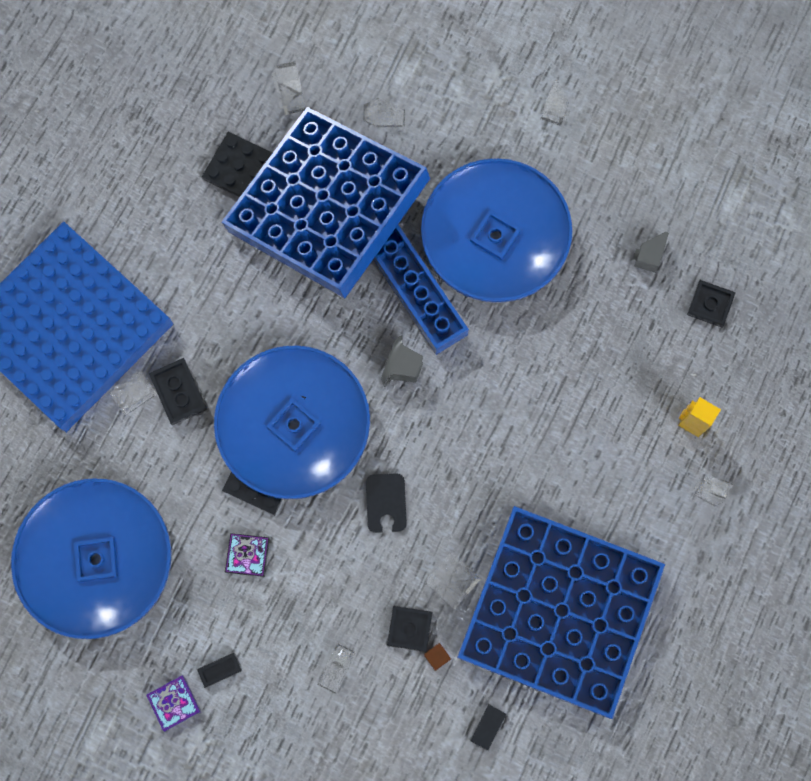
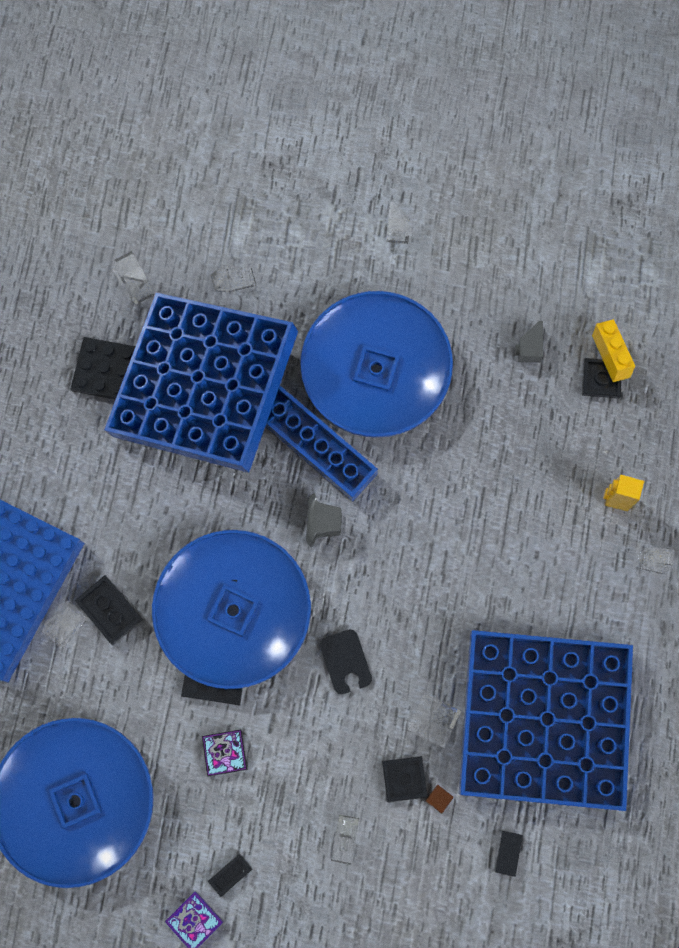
camera: 15 degrees left, 0 degrees up
none -> yellow brick [592,319,635,382]

